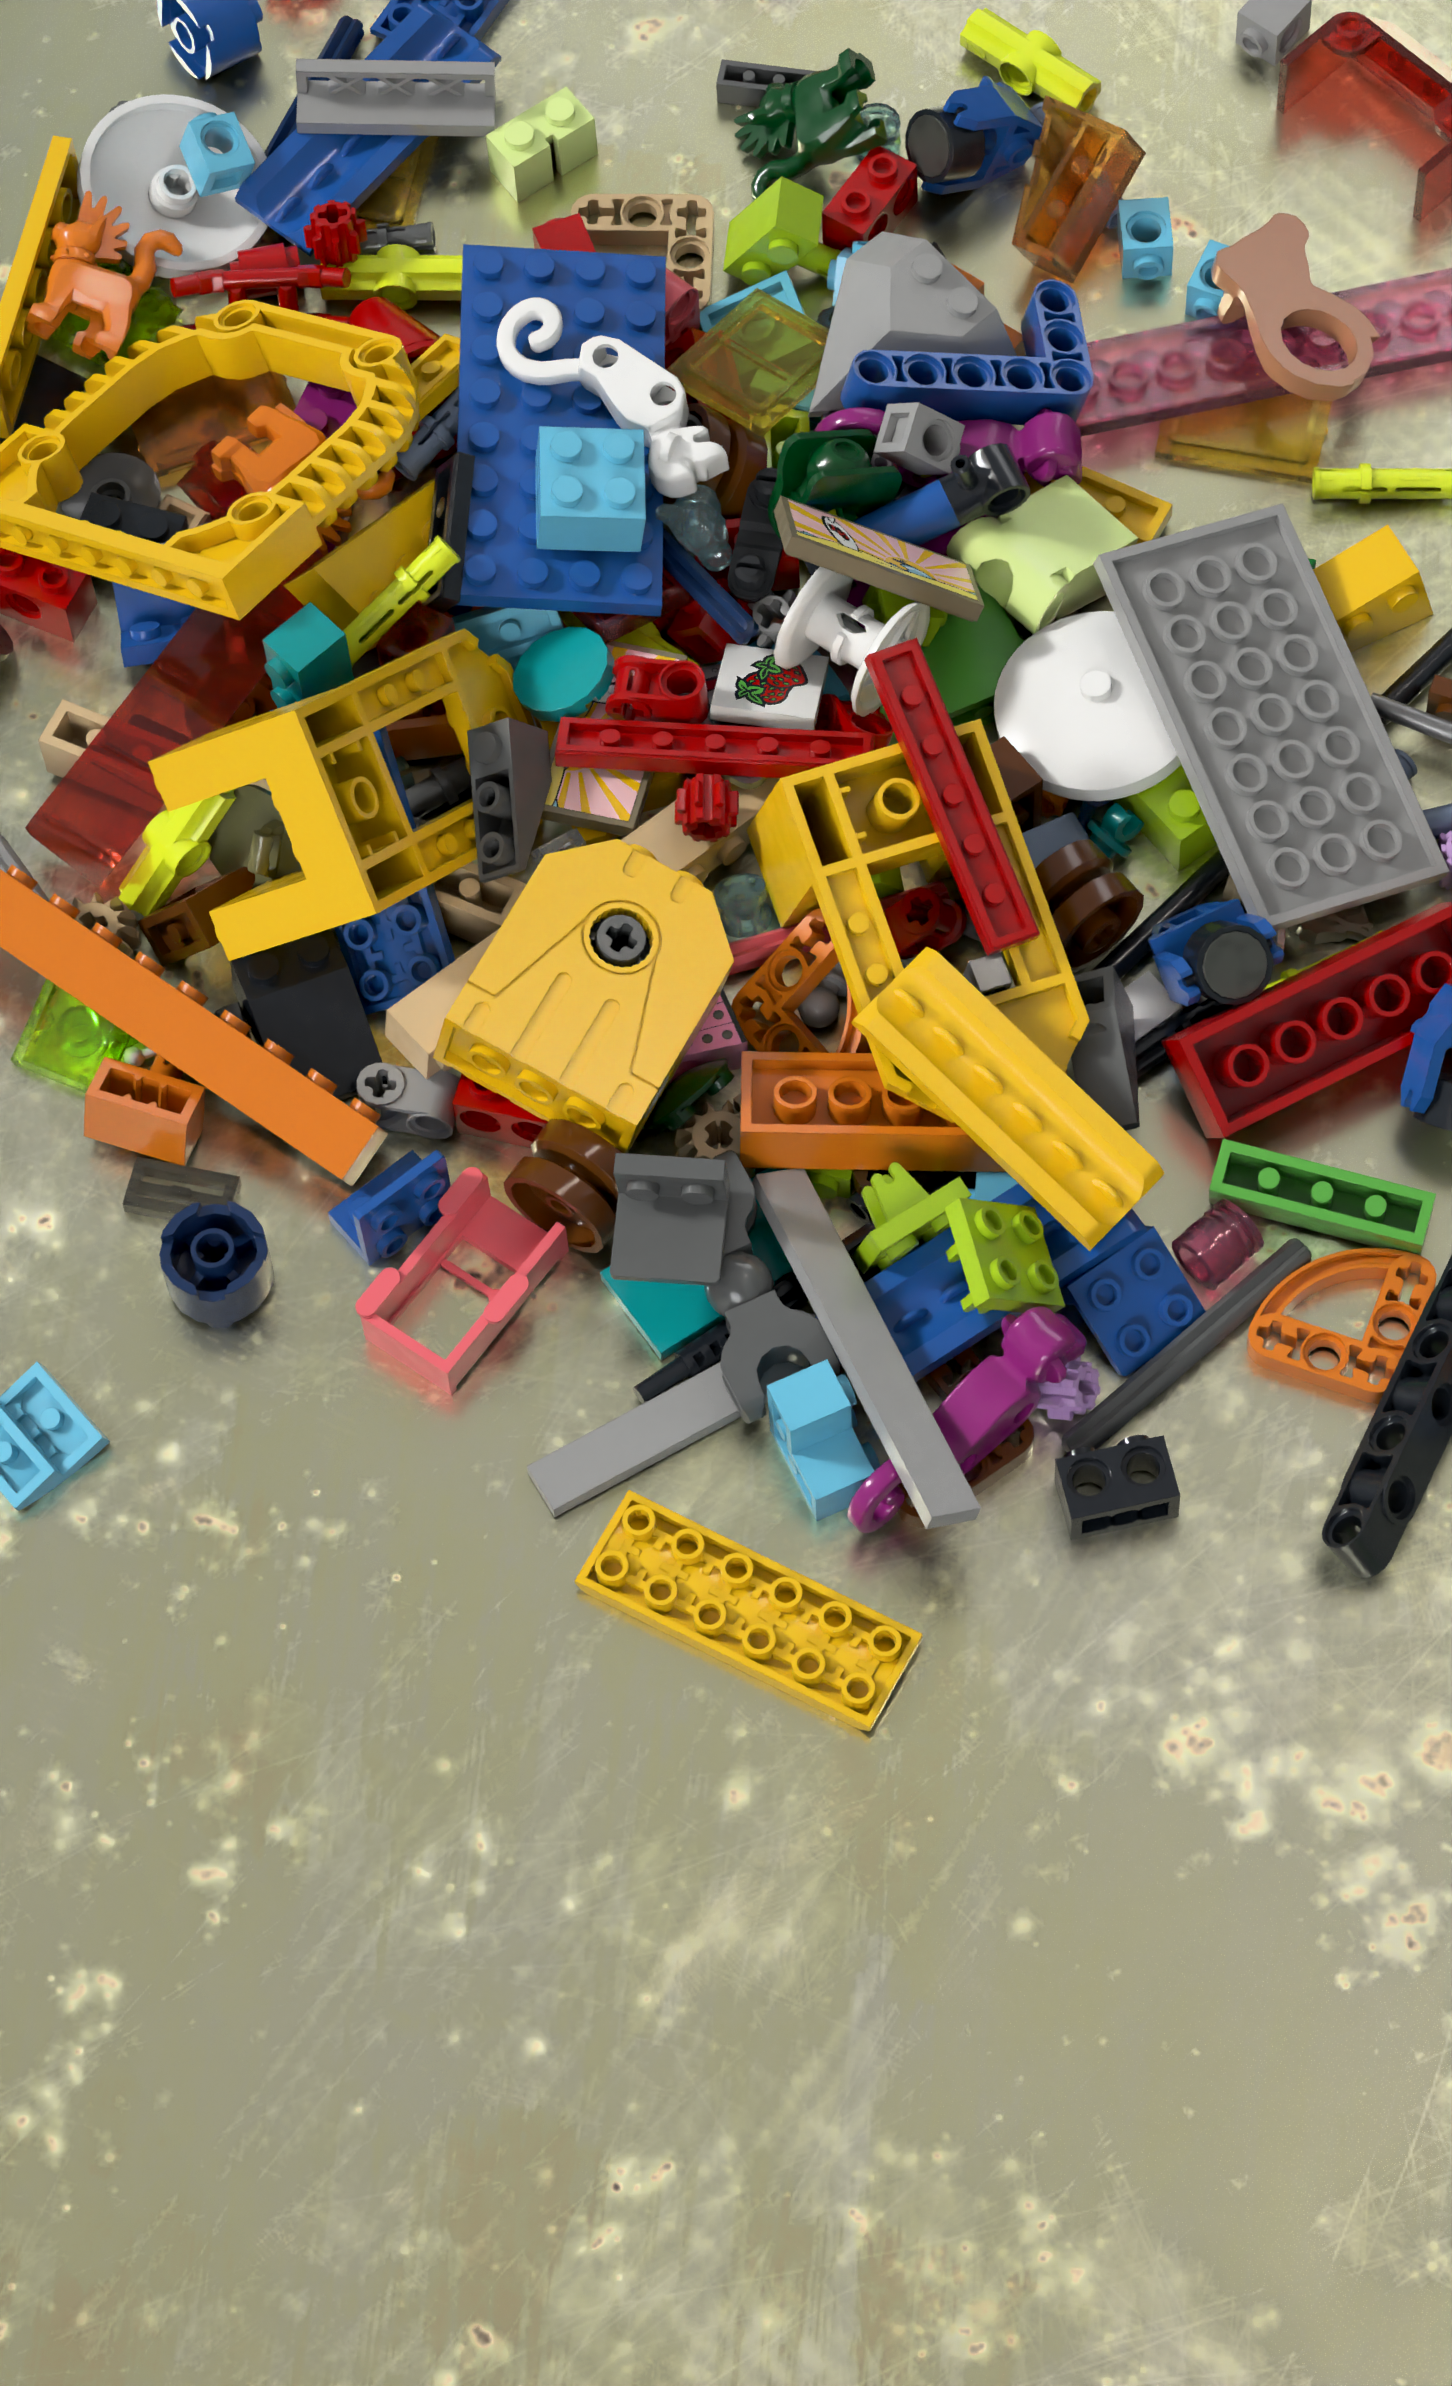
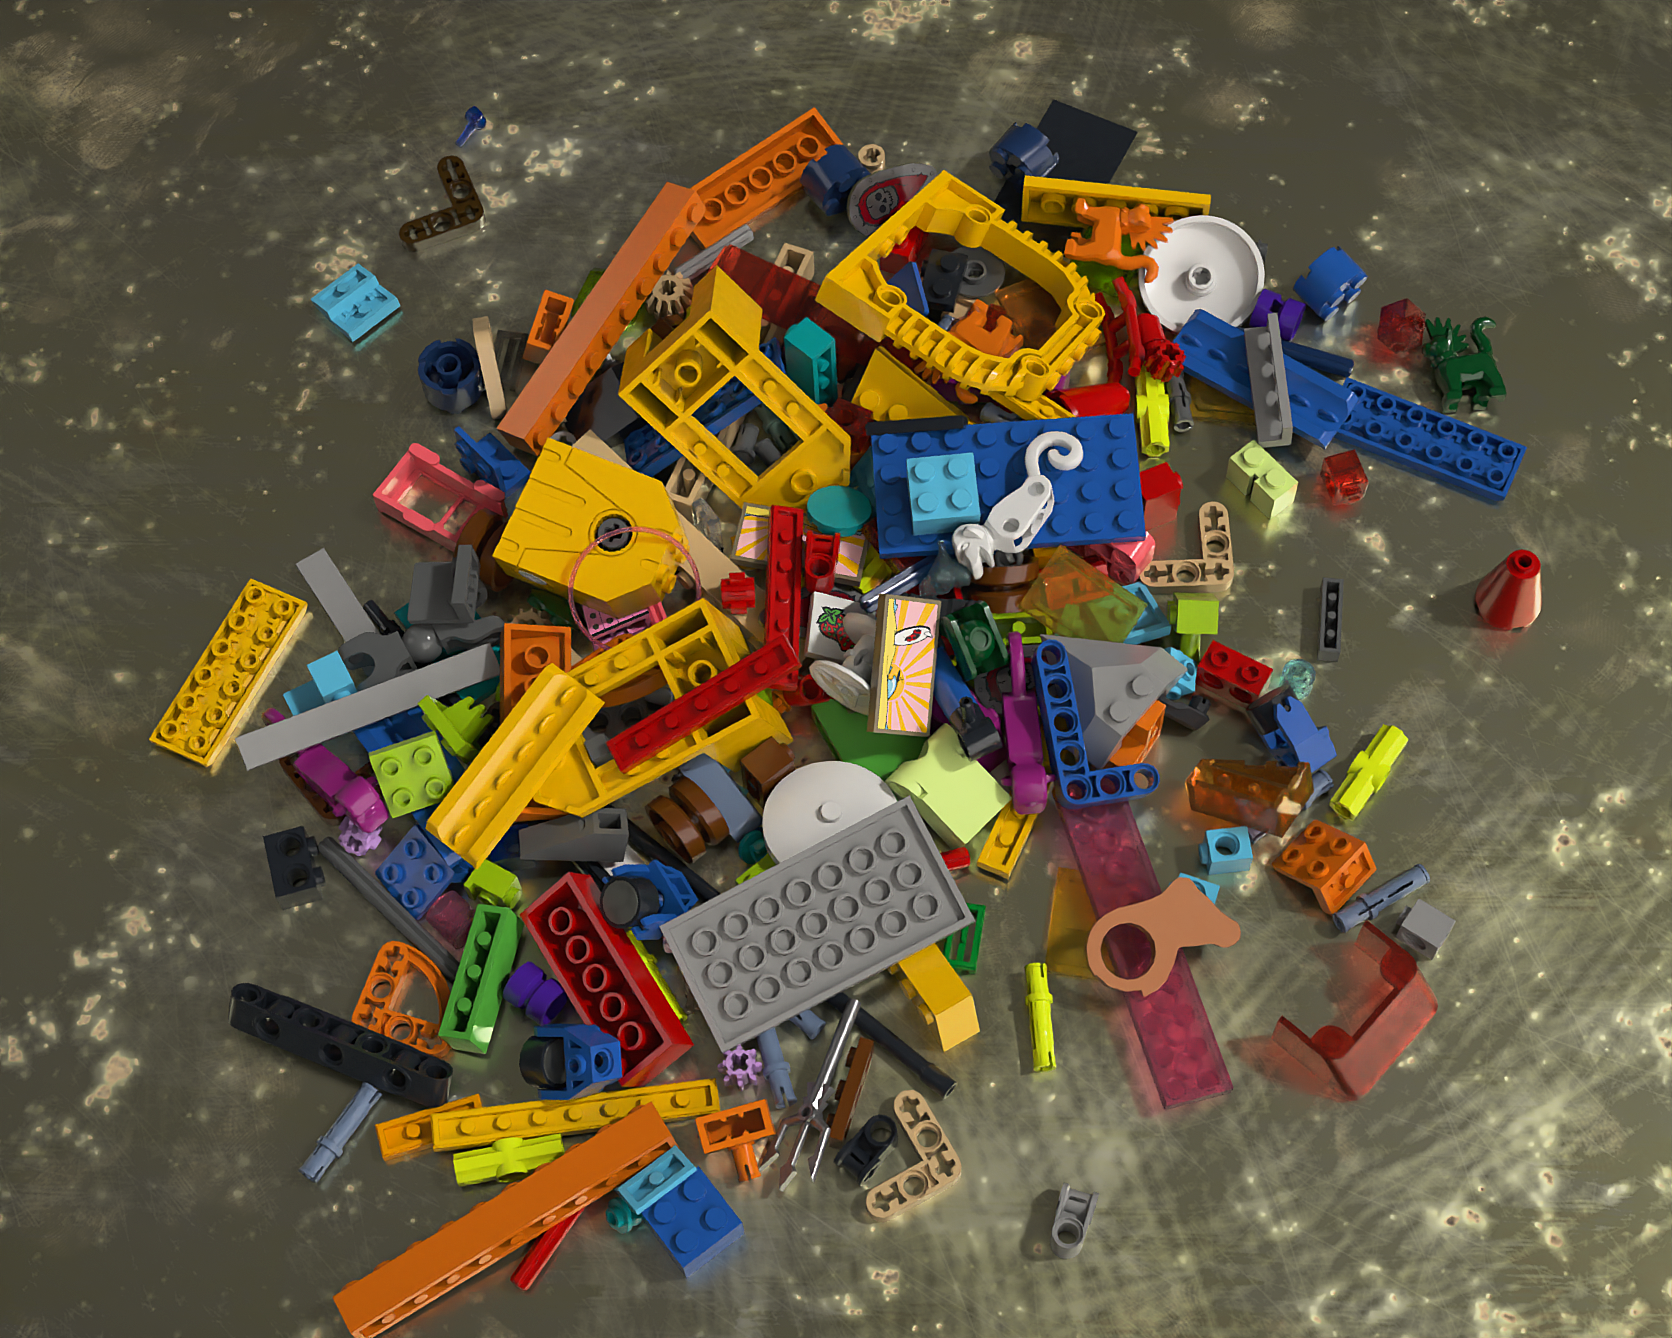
camera: 85 degrees right, 0 degrees up
medium azure brick [179,112,255,197] -> none
neon yellow pin [343,535,461,667] -> none
dark grey slope [467,717,552,883] -> none
dark green animal [734,48,888,200] -> none
light grey brick [873,402,965,475] -> none
none -> lime brick [464,859,522,909]
none -> tan beam [472,316,507,420]
none -> dark purple wheel [503,962,569,1026]
none -> piece [568,527,701,651]
none -> dark purple wheel [1249,289,1306,342]
none -> orange bracket [1272,820,1377,916]
none -> clear red brick [1320,449,1369,506]
none -> sand blue pin [1332,864,1430,933]

